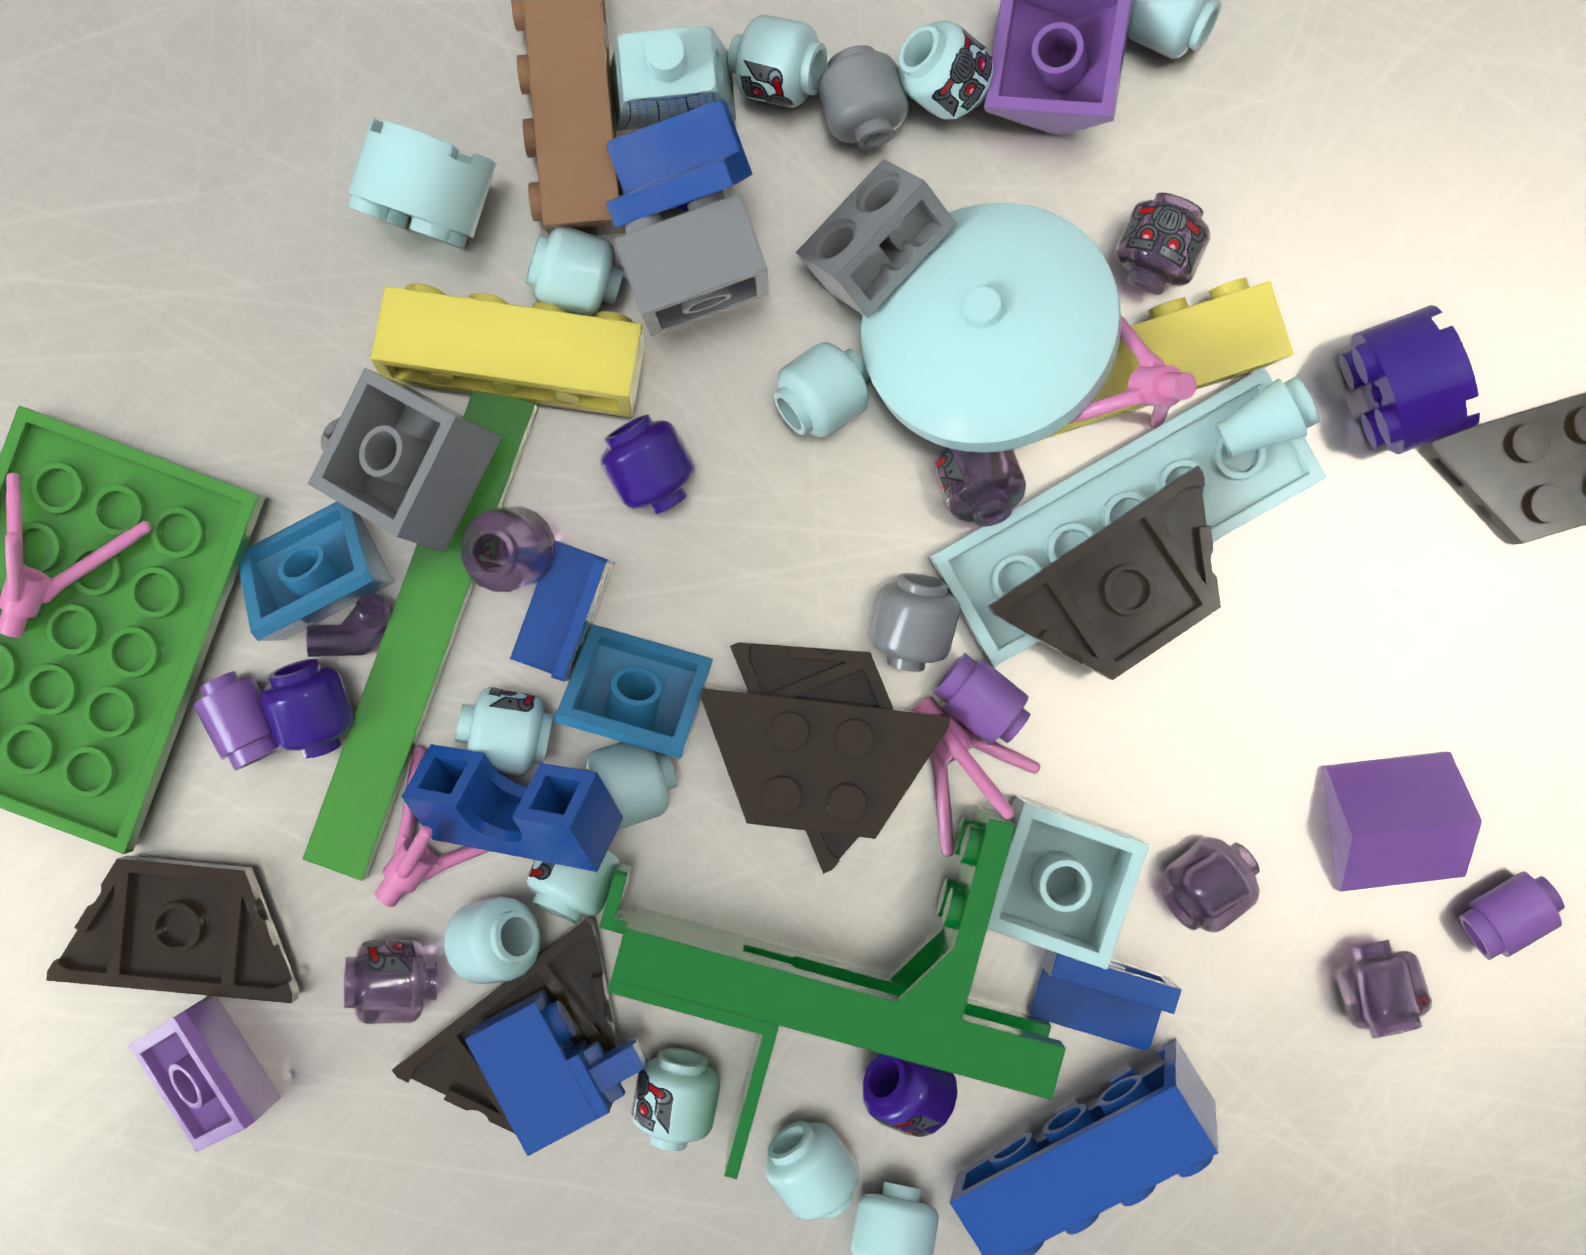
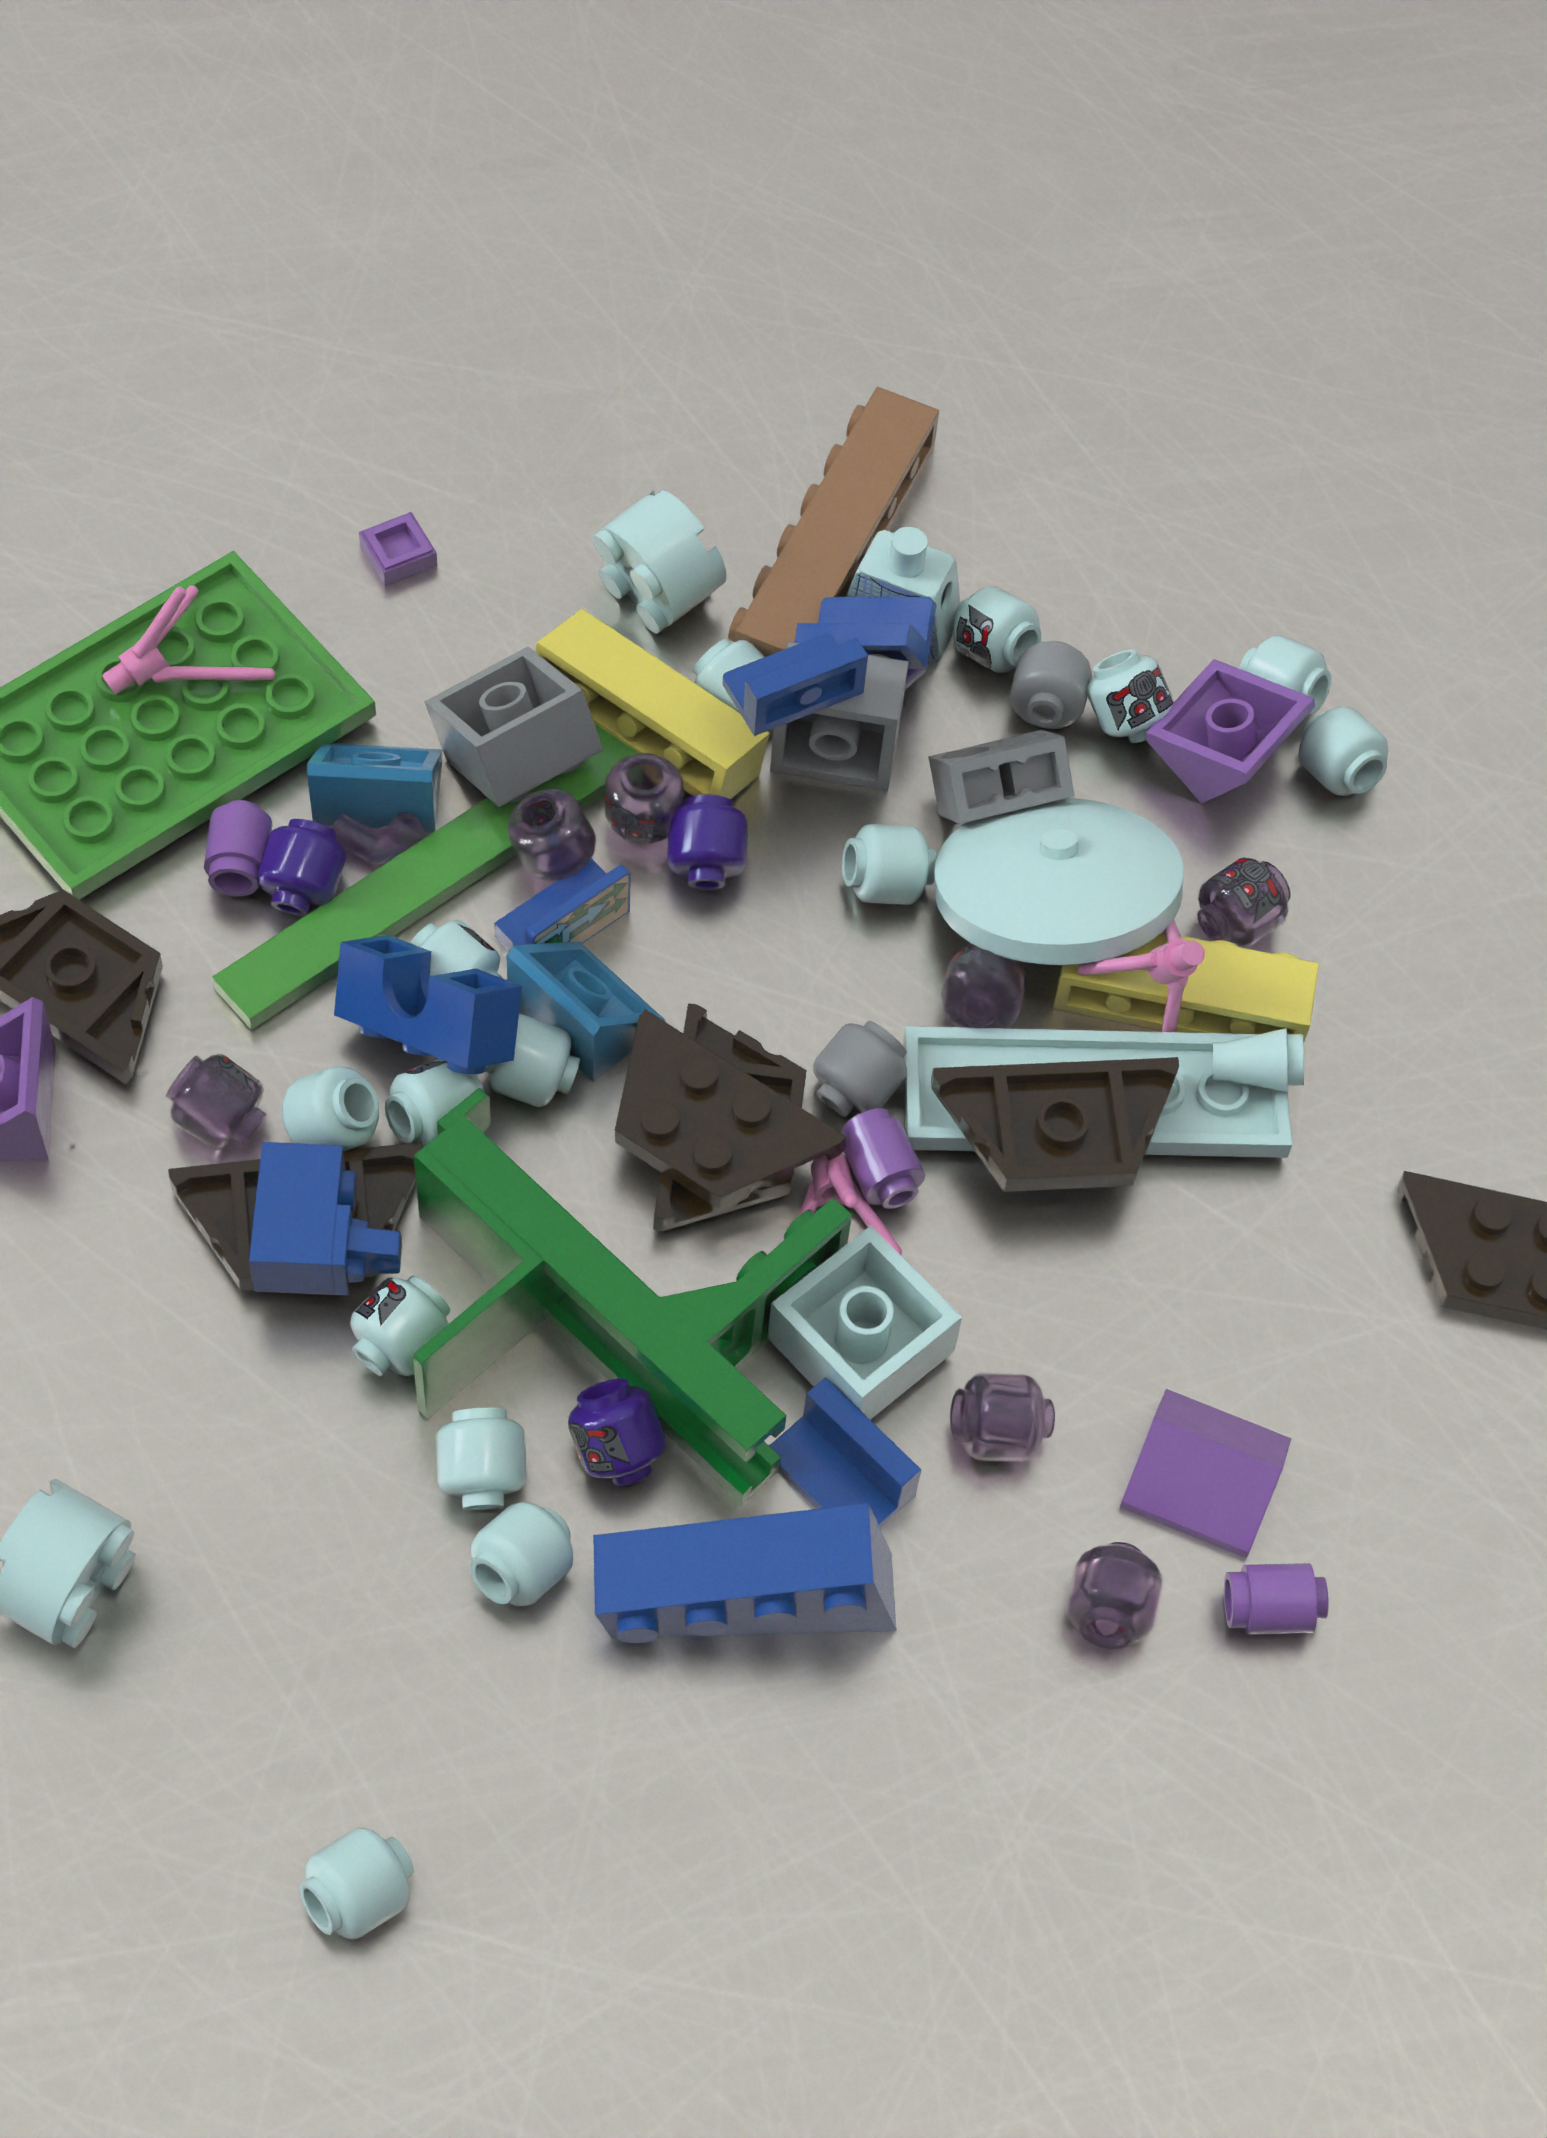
camera: 20 degrees right, 30 degrees down
bright pink plant [375,745,489,907] -> none
dark purple brick [1339,305,1480,455] -> none
none -> medium lavender tile [359,512,438,586]
none -> clear purple head [605,753,684,844]
none -> blue panel [722,633,868,736]

